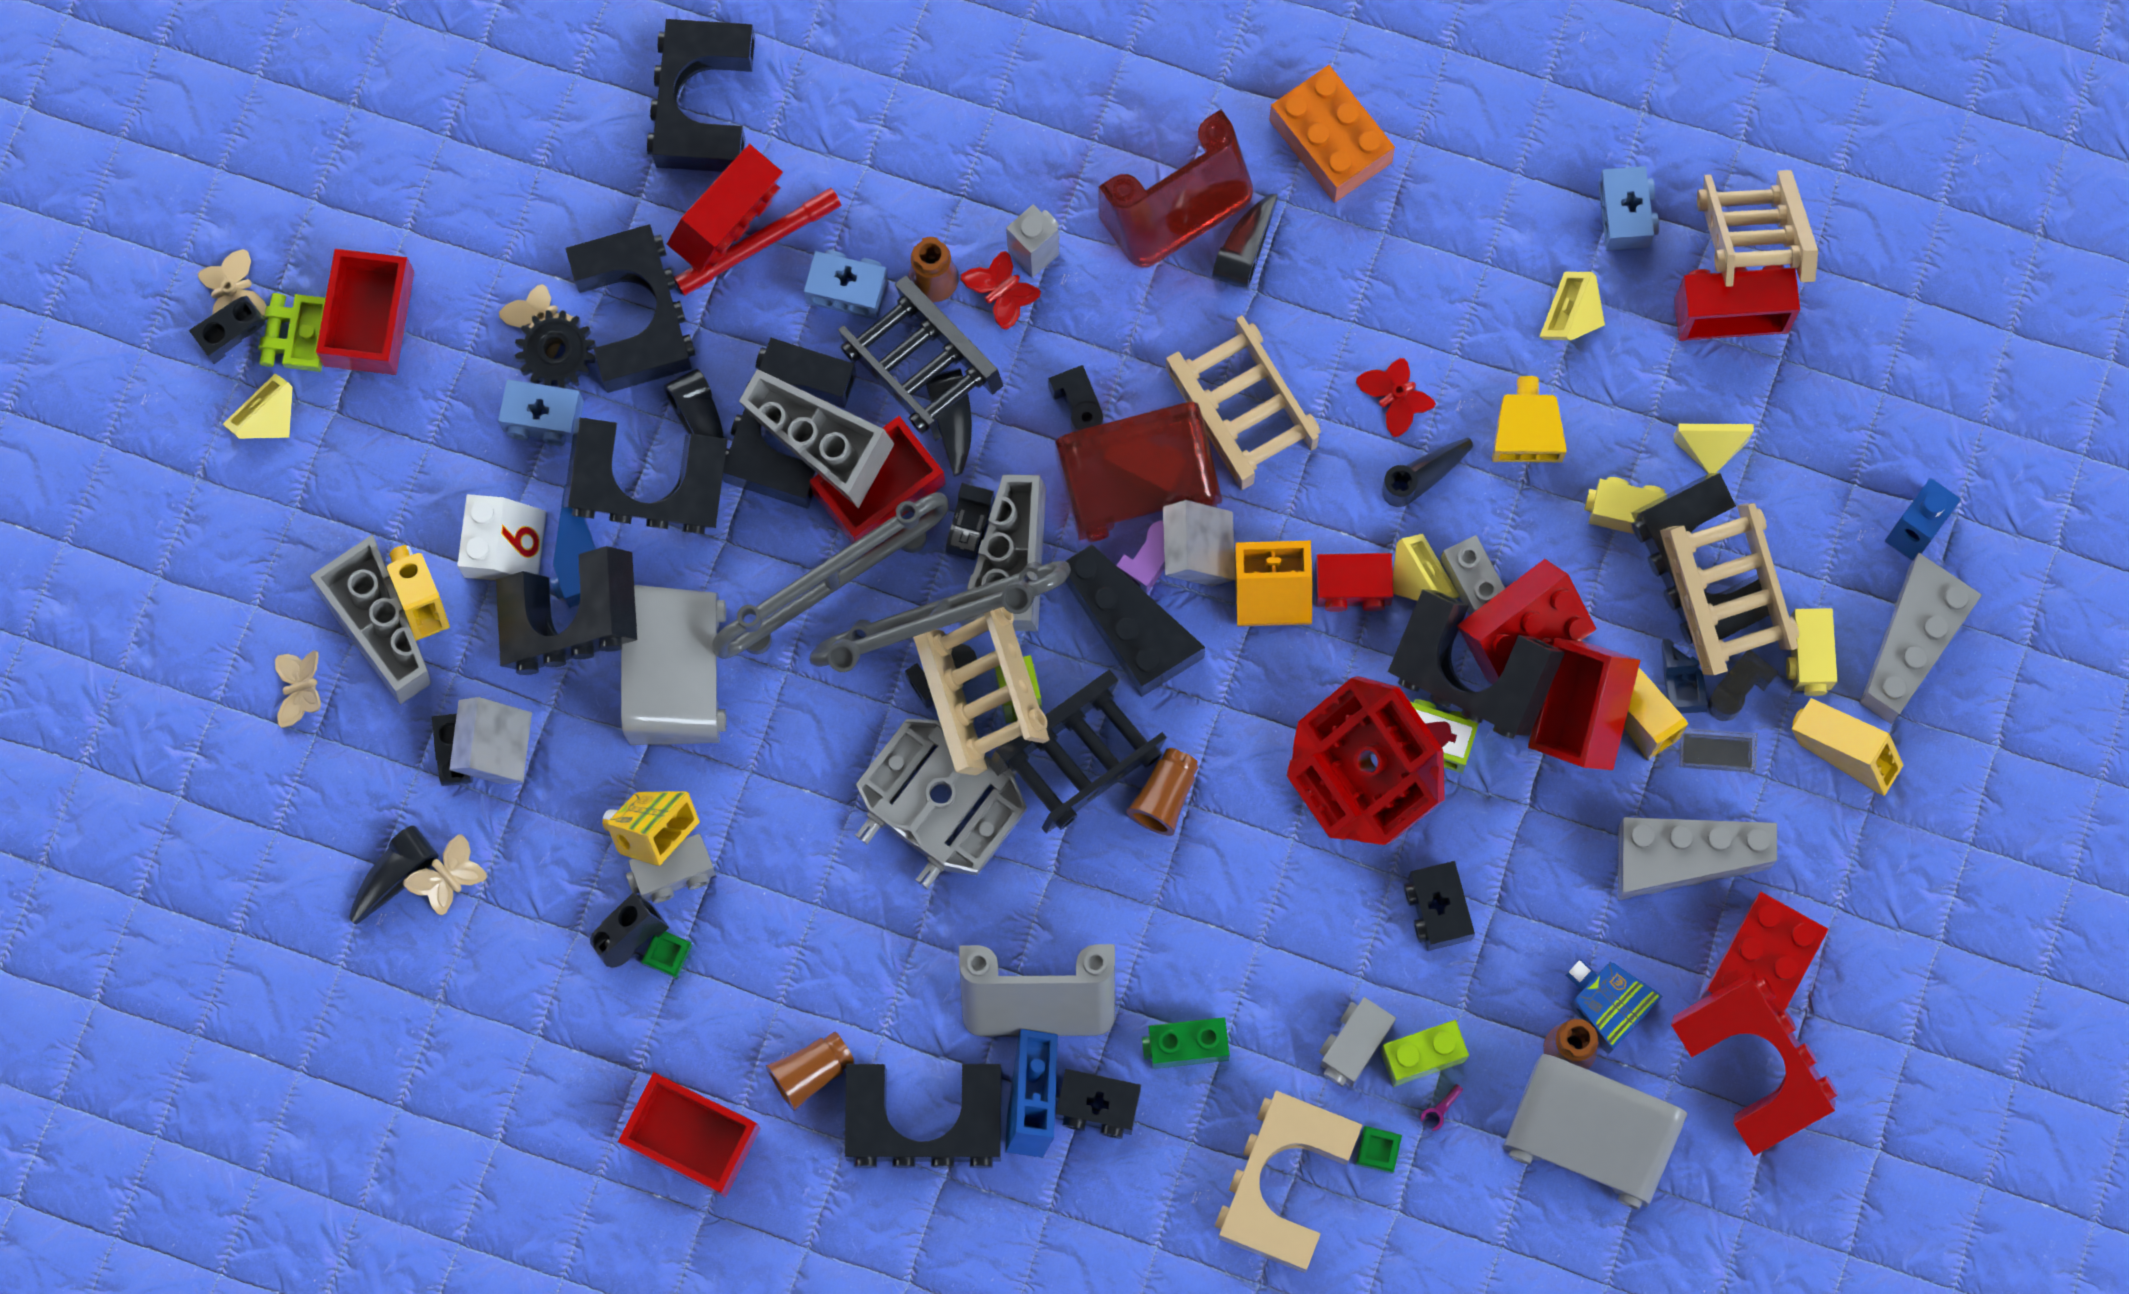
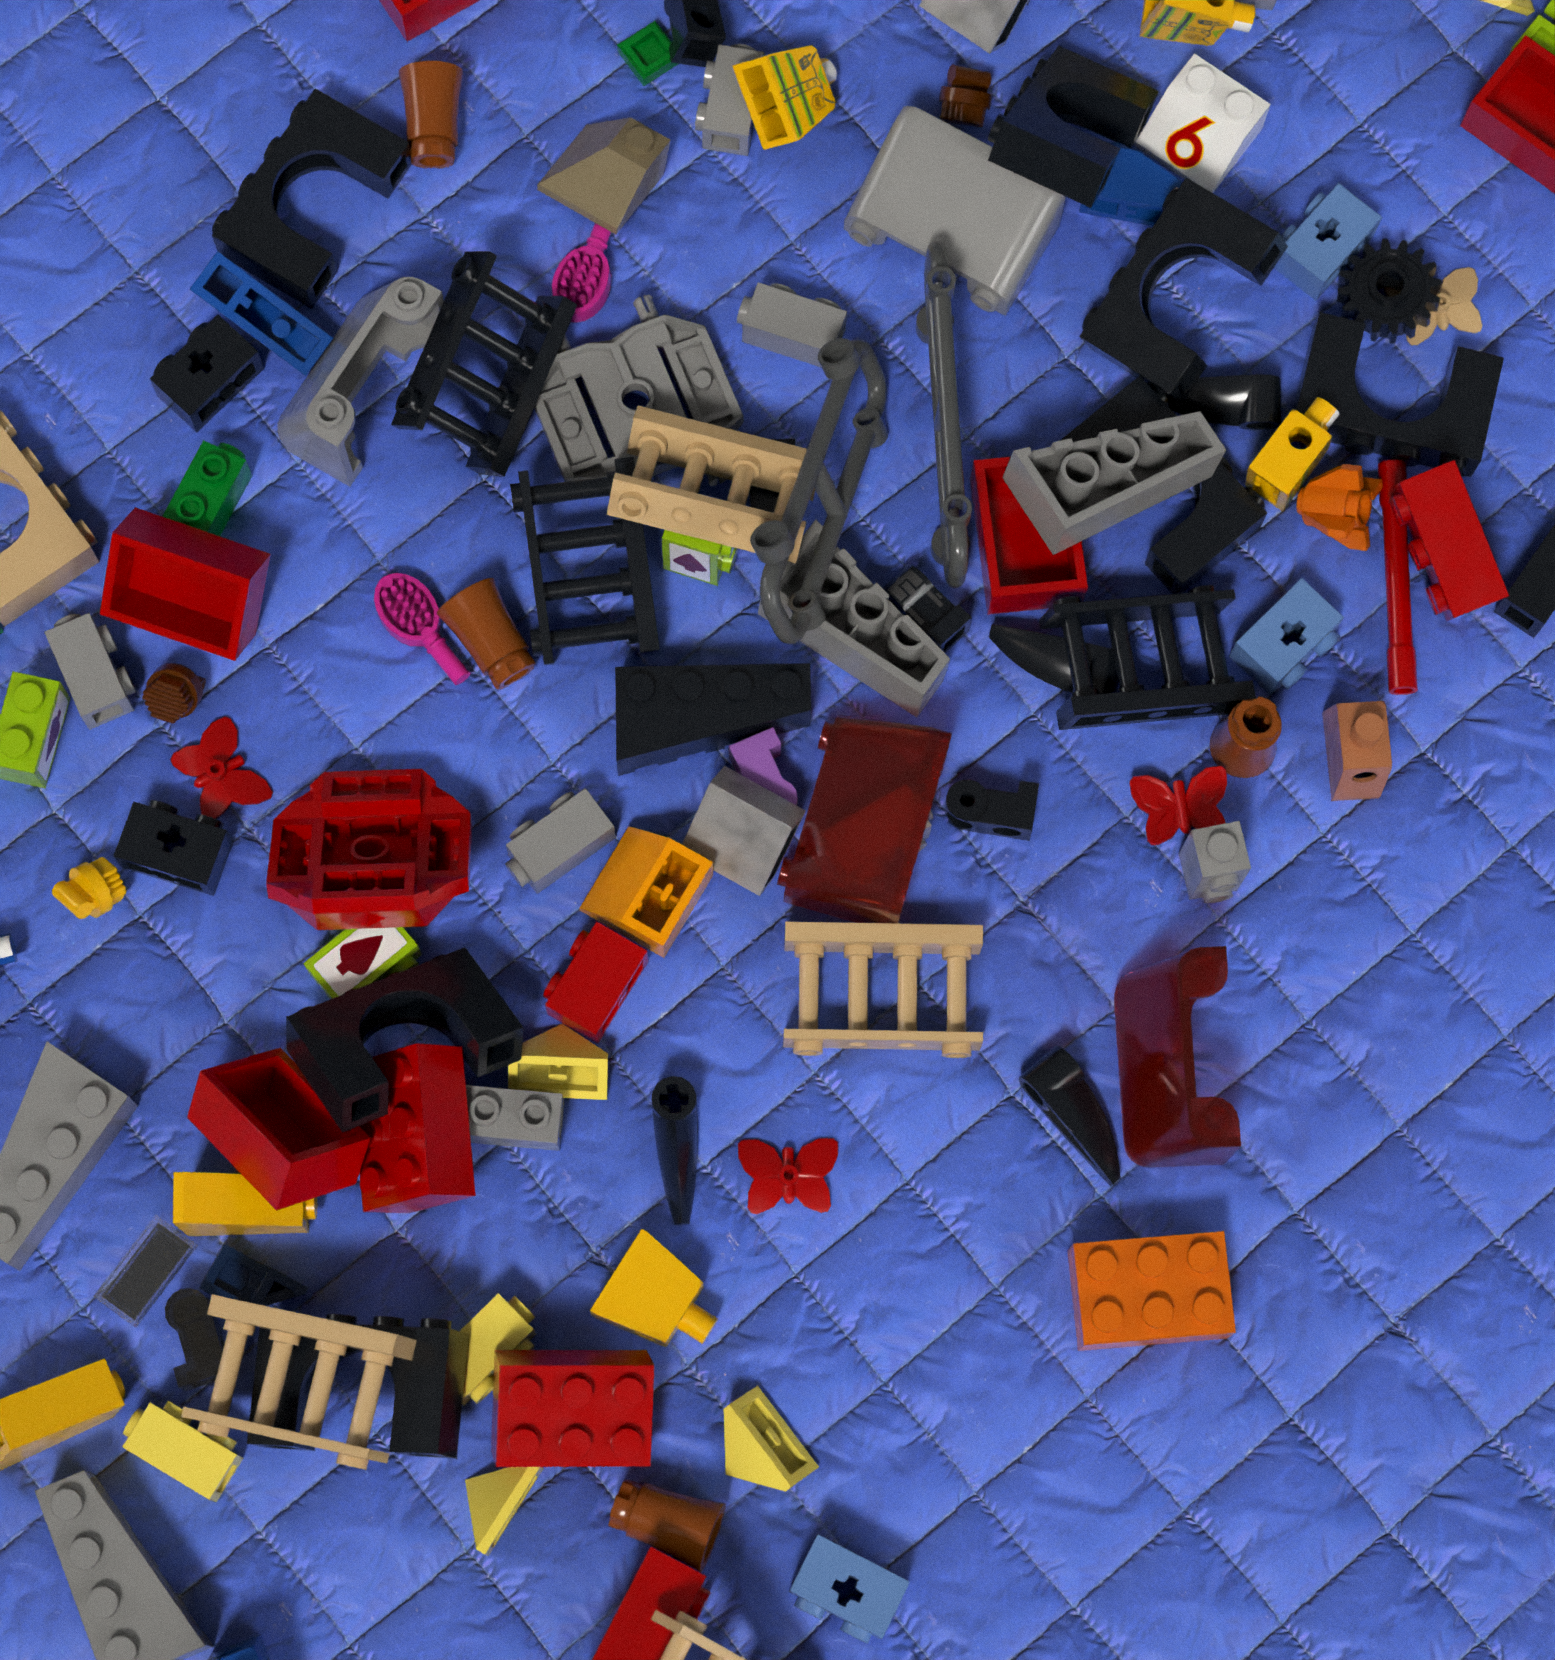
camera: 115 degrees right, 0 degrees up
none -> yellow piece [52,857,126,919]
none -> red piece [100,507,271,661]
none -> reddish brown piece [142,663,206,724]
none -> red piece [170,716,273,819]
none -> dark pink piece [374,573,470,685]
none -> black fence [391,251,577,477]
none -> red piece [491,1350,654,1467]
none -> light grey brick [505,788,616,894]
none -> dark tan slope [537,117,671,234]
none -> dark pink piece [552,223,612,323]
none -> dark orange plant [608,1479,726,1572]
none -> light grey brick [737,282,847,367]
none -> reddish brown piece [939,64,992,127]
none -> yellow torso [1245,397,1340,512]
none -> orange brick [1296,464,1383,551]
none -> nougat torso [1322,701,1392,801]

